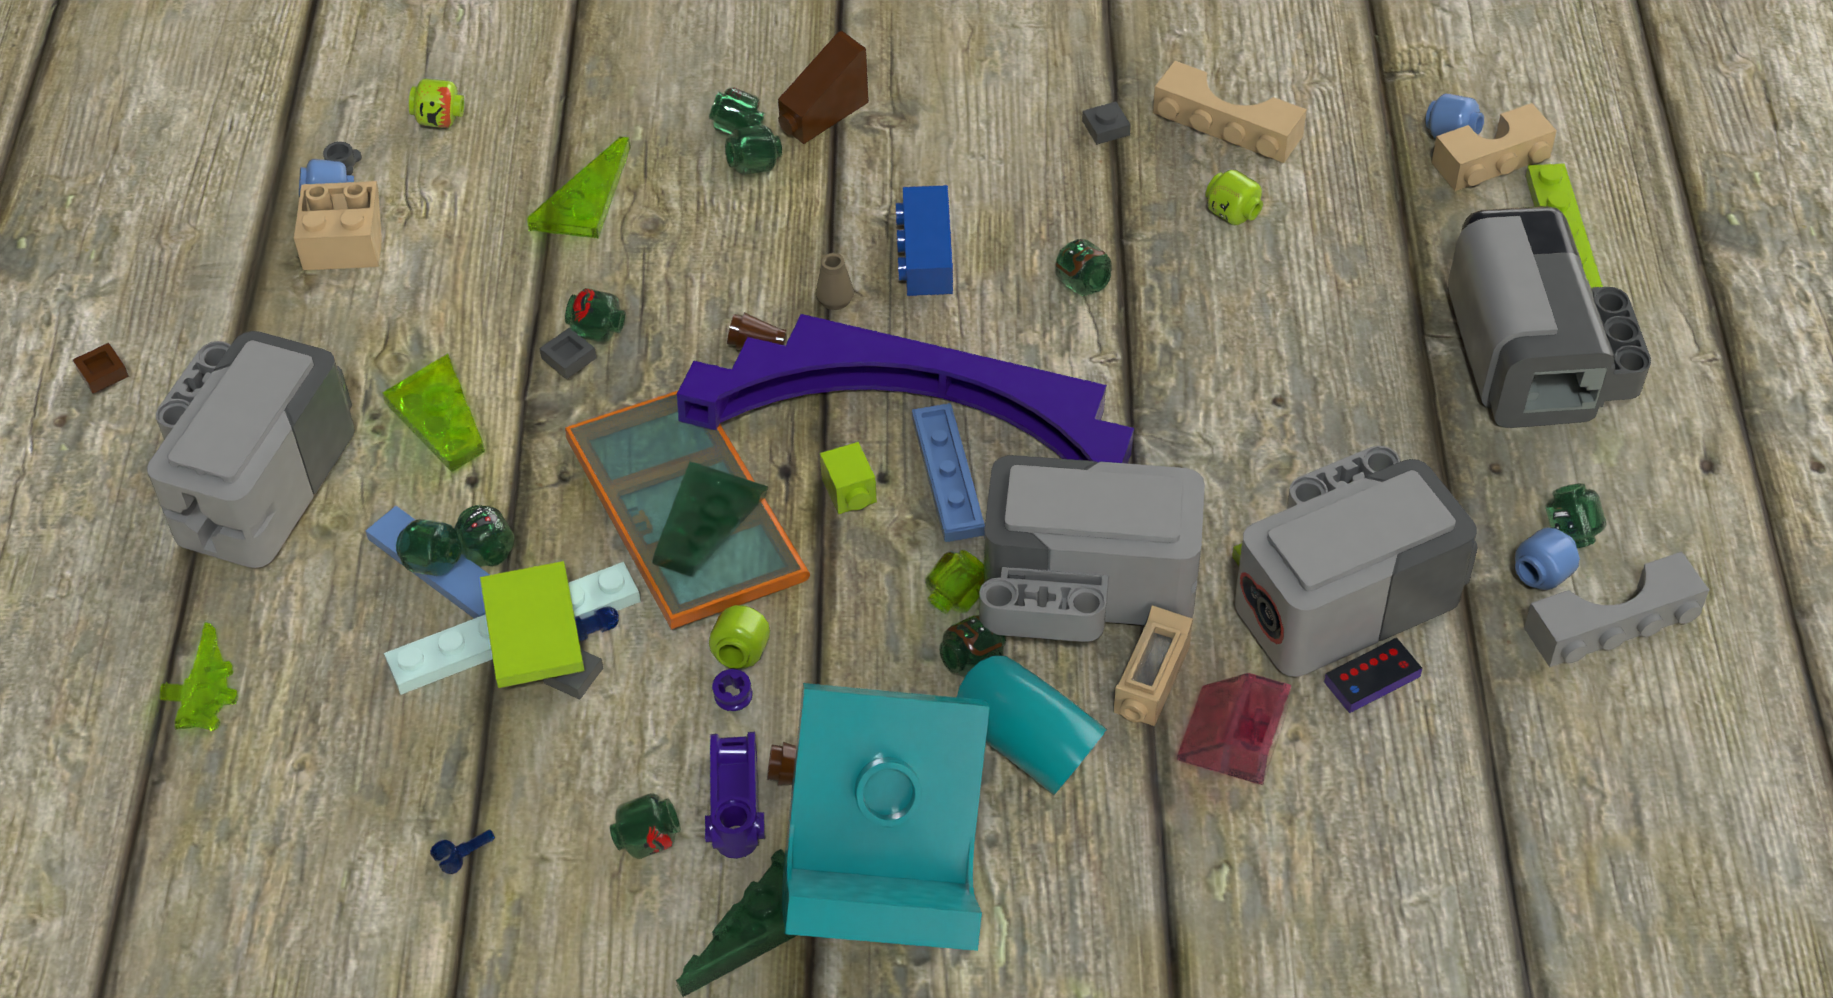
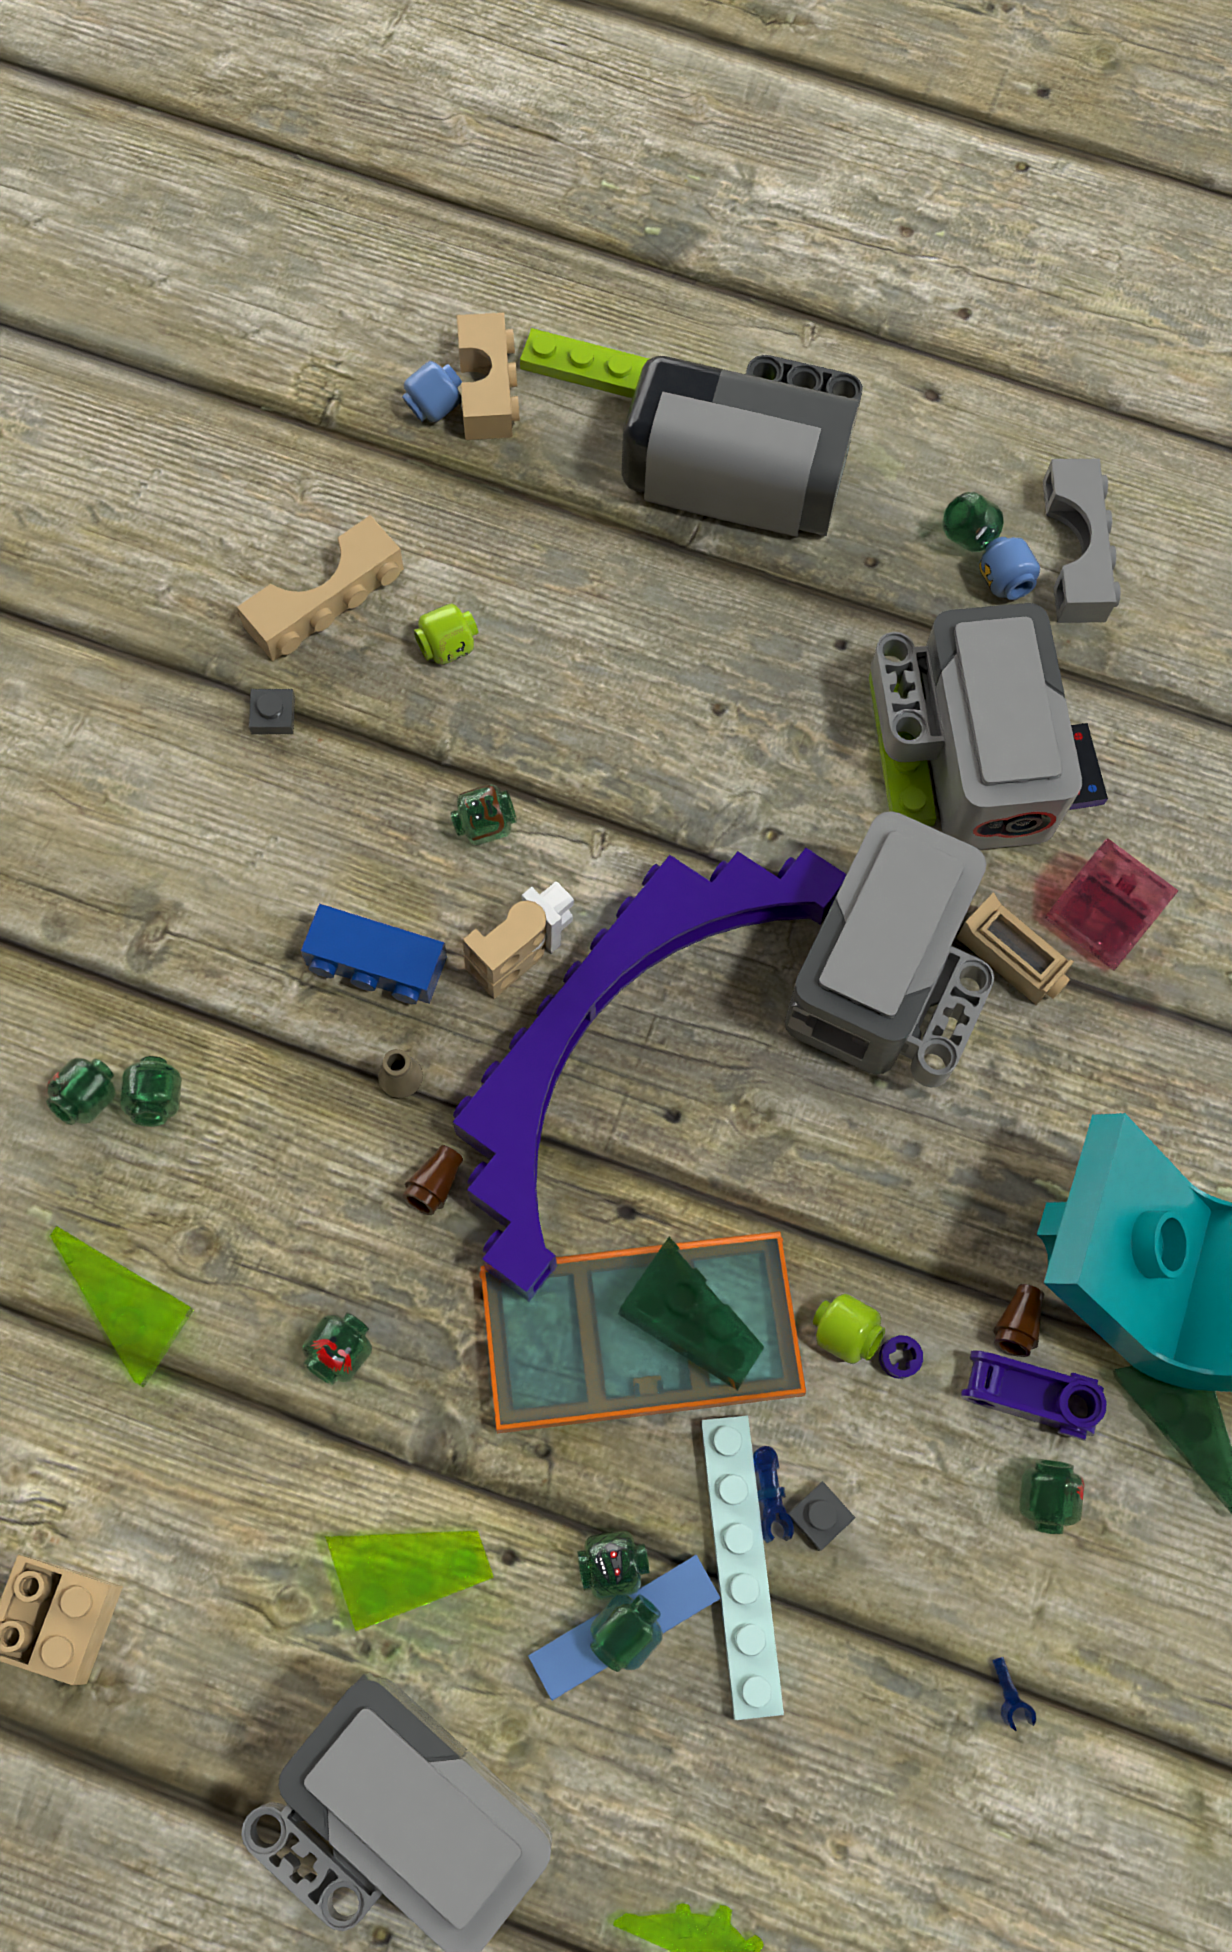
camera: 75 degrees left, 20 degrees up
lime tile [480,561,585,688] -> none
dark grey plate [539,327,597,379] -> none
reddish brown slope [778,31,869,144] -> none
lime brick [820,442,877,515] -> none
medium blue tile [912,403,985,542] -> none
clear neon green head [925,550,984,614] -> none
clear green head [939,615,1006,678] -> none
teal brick [957,656,1107,795] -> none
none -> tan hips [463,882,574,999]

